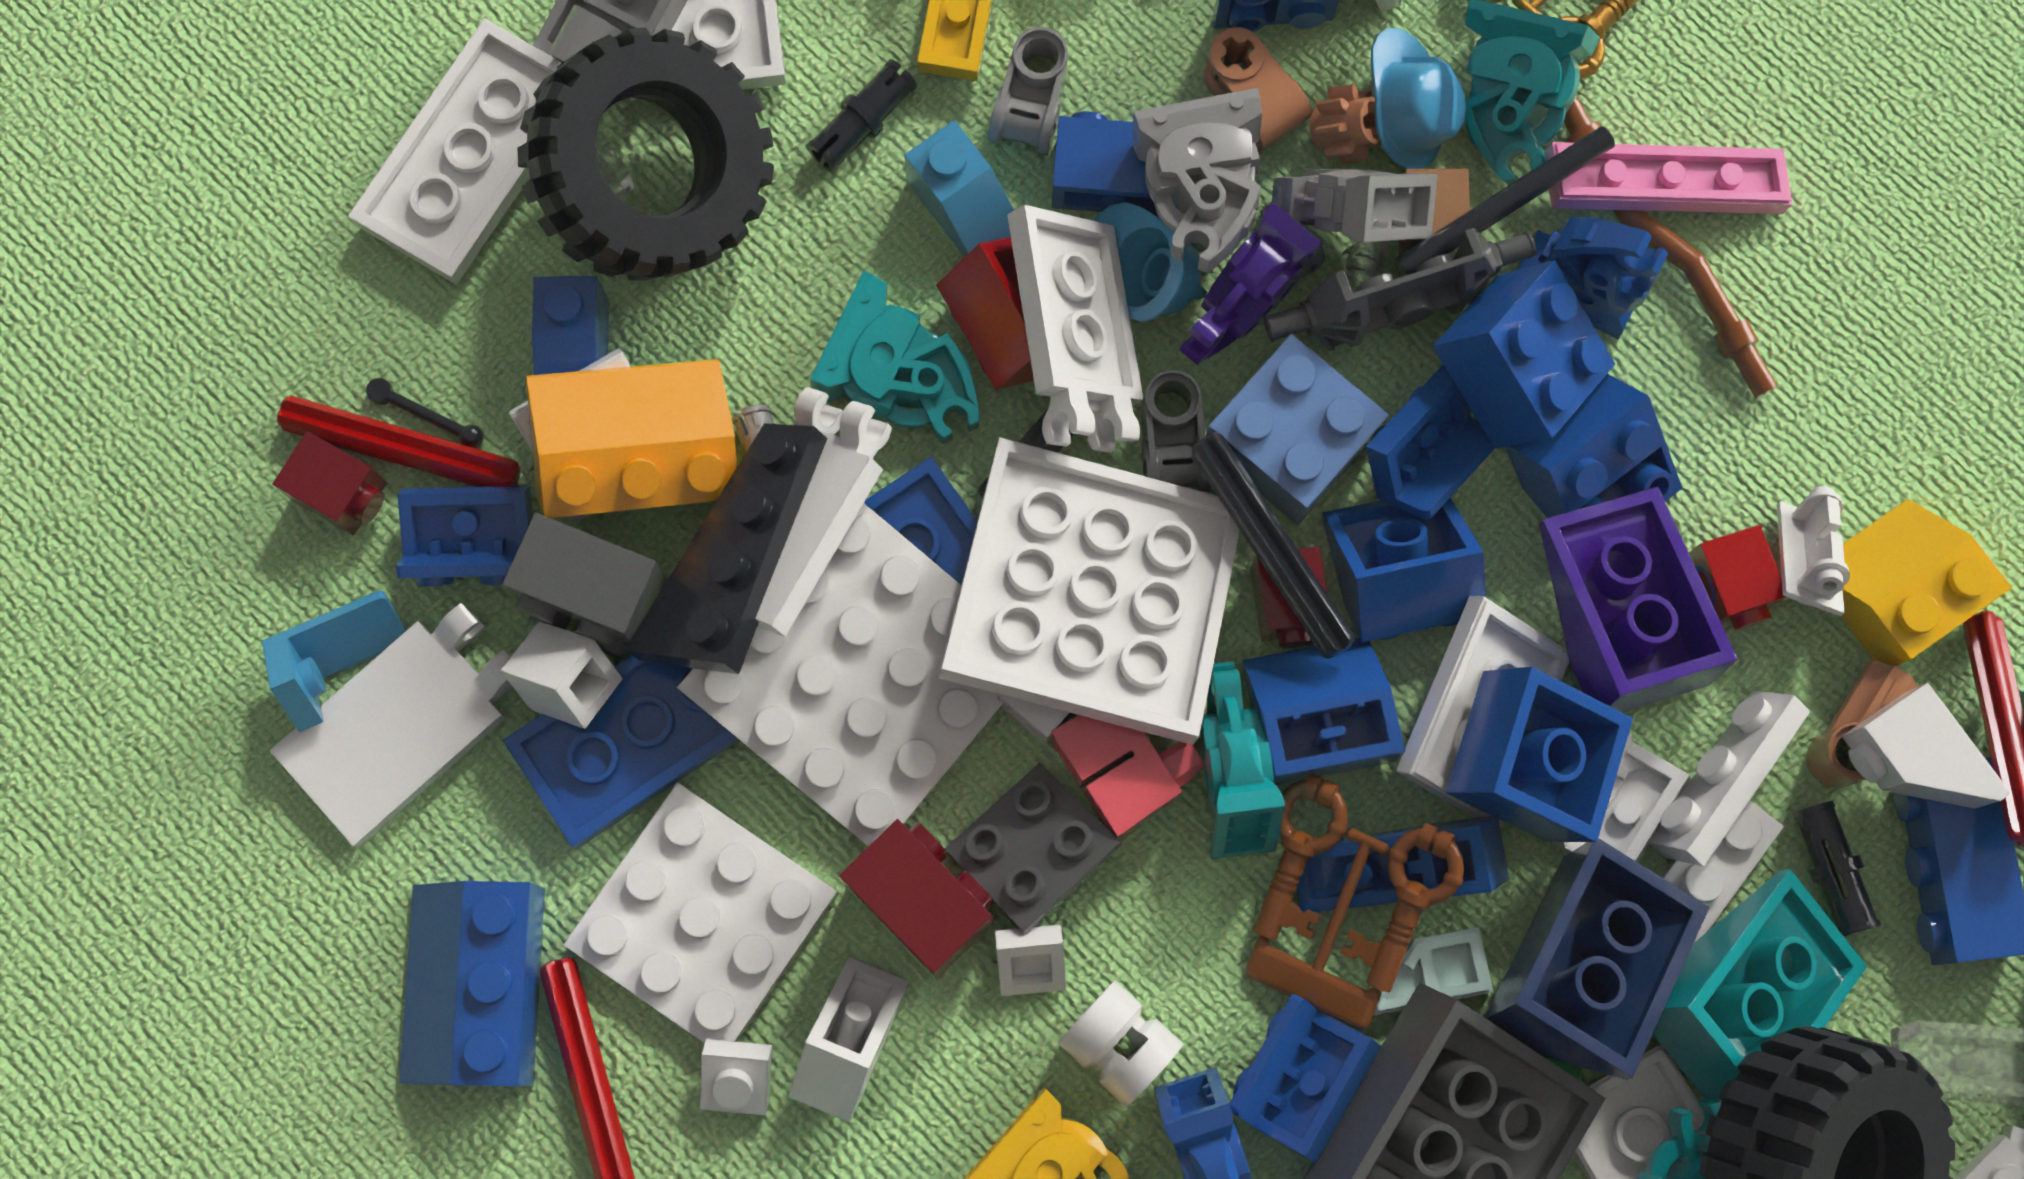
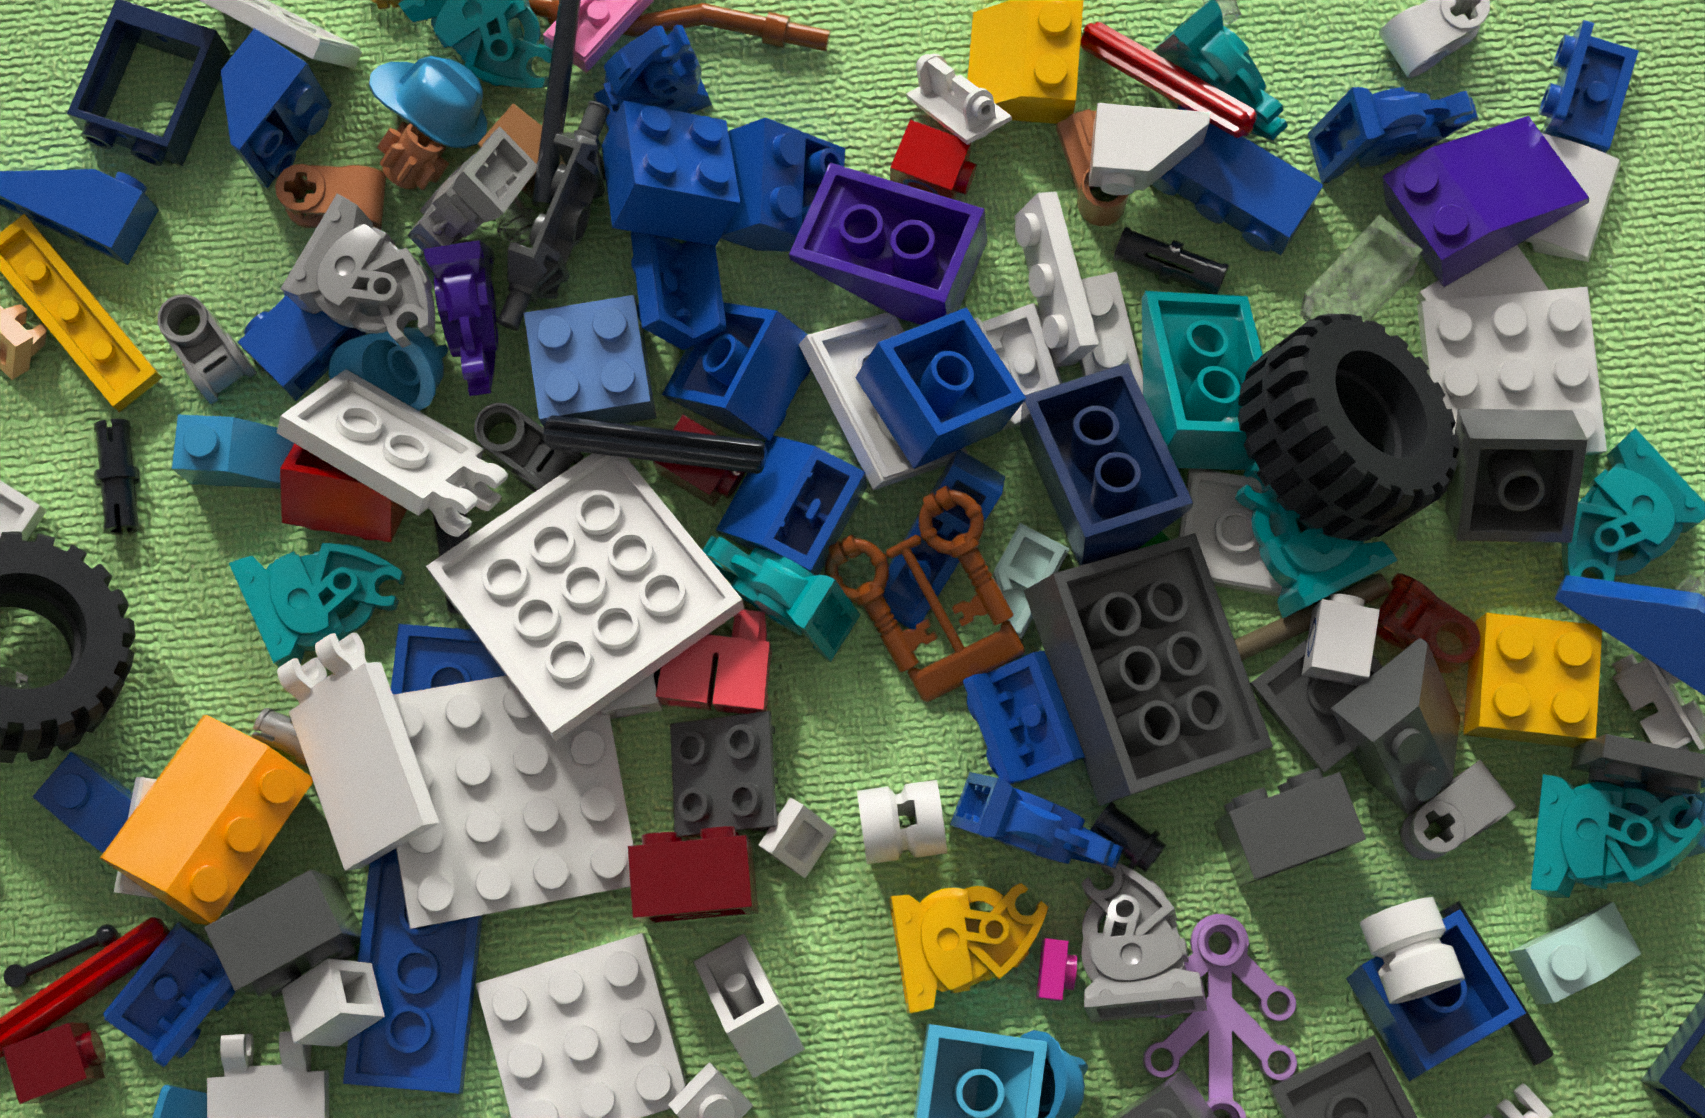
camera: 45 degrees left, 0 degrees up
black wing [625,423,828,674] -> none

